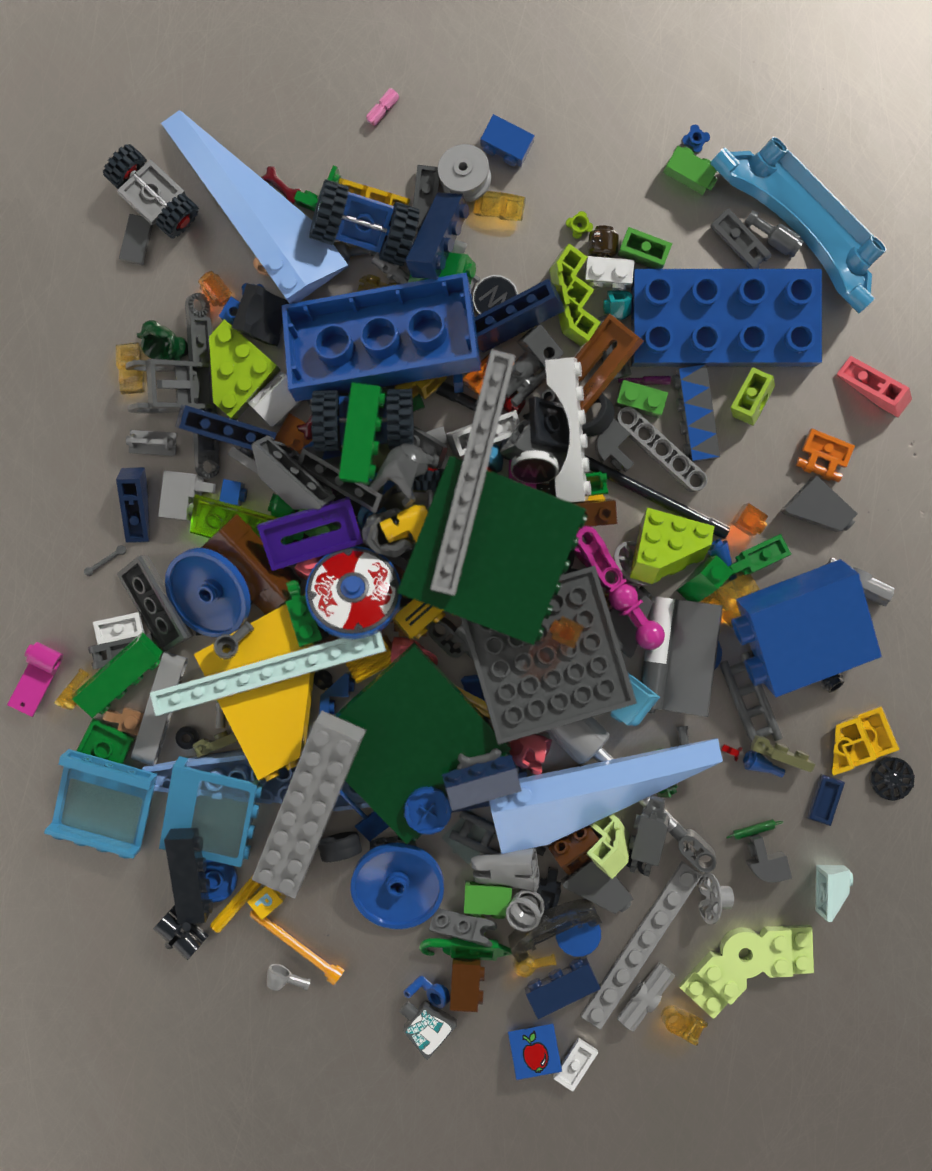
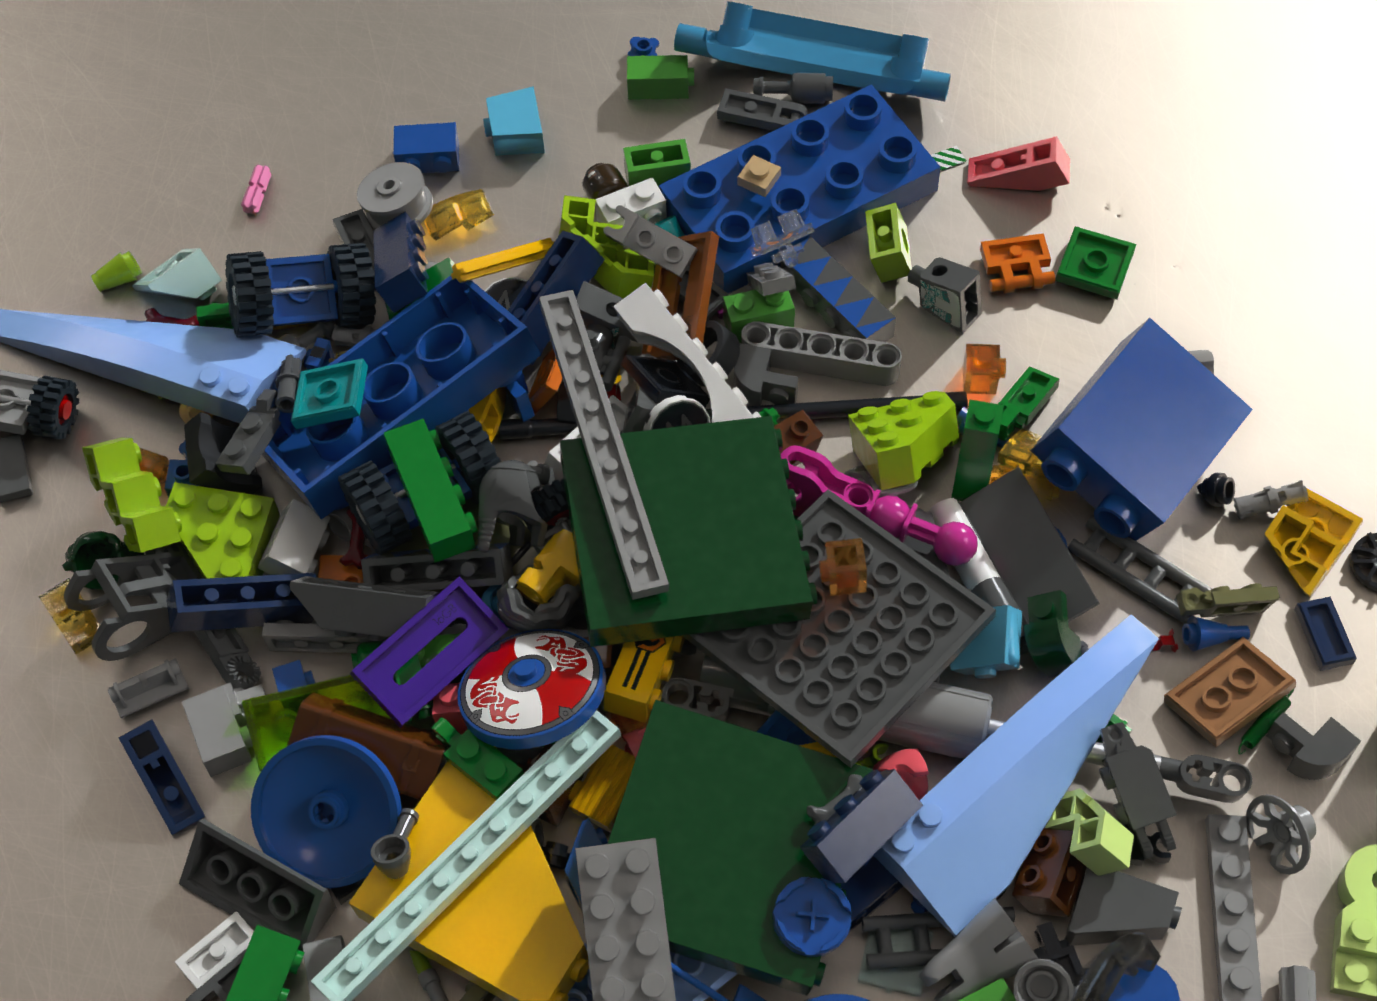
camera: 30 degrees left, 30 degrees down
dark grey hinge [84,545,126,576] -> none
lime plate [566,211,593,239] -> none
dark grey slope [780,476,858,532] -> none
none -> lime brick [82,437,182,553]
none -> lime cone [91,251,142,292]
none -> light aqua slope [132,248,222,300]
none -> dark grey hinge [215,389,281,475]
none -> dark grey axle [275,355,302,413]
none -> teal plate [291,358,368,429]
none -> blue plate [304,338,335,370]
none -> yellow axle [451,238,555,283]
none -> medium azure torso [483,86,545,156]
none -> light grey plate [603,205,698,278]
none -> tan plate [737,155,781,197]
none -> light grey plate [746,263,796,296]
none -> clear hips [750,209,815,268]
none -> dark grey torso [908,257,982,334]
none -> sticker [931,146,966,171]
none -> dark green brick [1024,590,1082,678]
none -> green plate [1055,226,1137,300]
none -> medium nougat tile [1164,637,1296,747]
none -> light grey pin [1233,480,1308,519]

